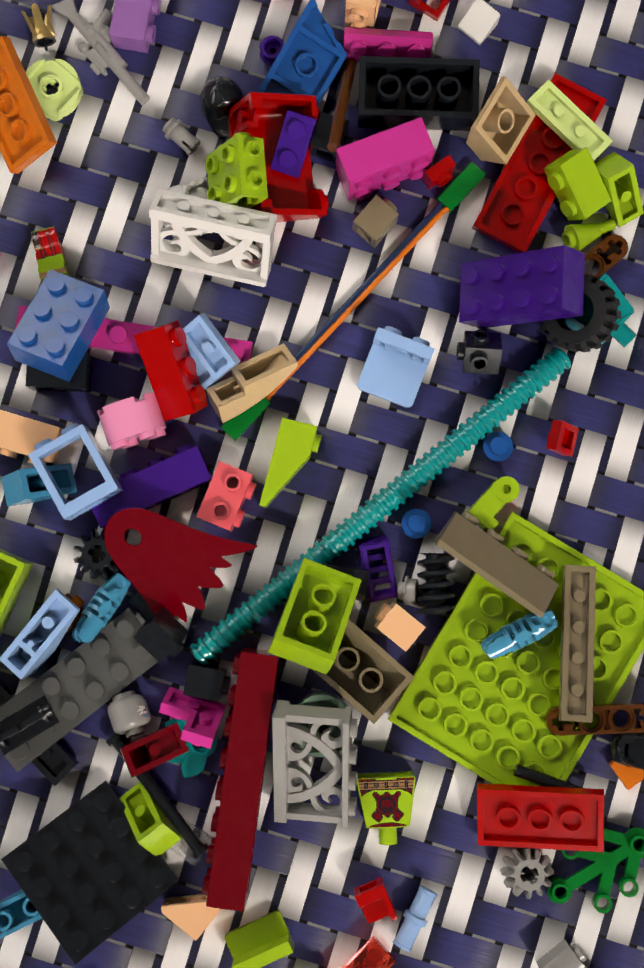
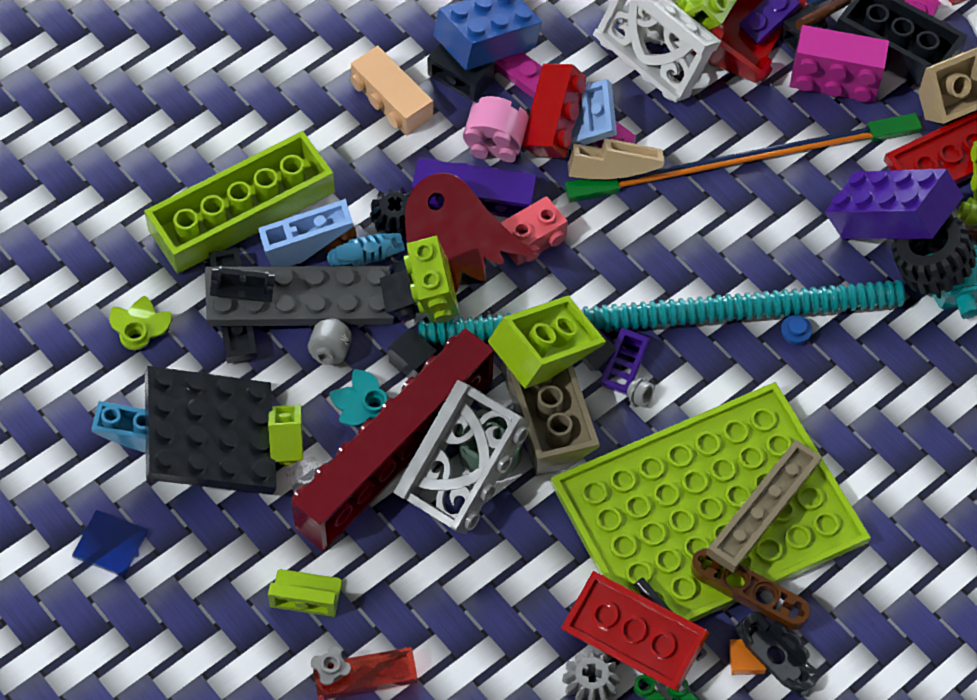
camera: 30 degrees right, 25 degrees down
dark azure slope [1,463,77,507] -> none
light blue window [28,423,124,520] -> none
black bar [106,733,208,860] -> none
dark red slope [120,722,189,778] -> none
dark pink plate [159,686,226,749] -> none
light nougat slope [161,894,221,941] -> none
lime slope [259,417,322,508] -> none
dark tan brick [352,195,399,248] -> none
red panel [354,876,398,923] -> none
light blue bracket [357,326,435,408] -> none
torso [357,771,416,845] -> none
light nougat brick [374,602,426,651] -> none
light blue pin [393,885,438,952] -> none
blue plate [401,509,431,539] -> none
black piece [417,553,455,615] -> none
red plate [422,155,456,190] -> none
dark tan slope [434,510,559,618] -> none
black brick [456,330,502,375] -> none
lime leg [467,476,520,532] -> none
dark azure hinge [481,608,559,659] -> none
red plate [546,420,579,457] -> none
none -> lime brick [404,235,460,323]

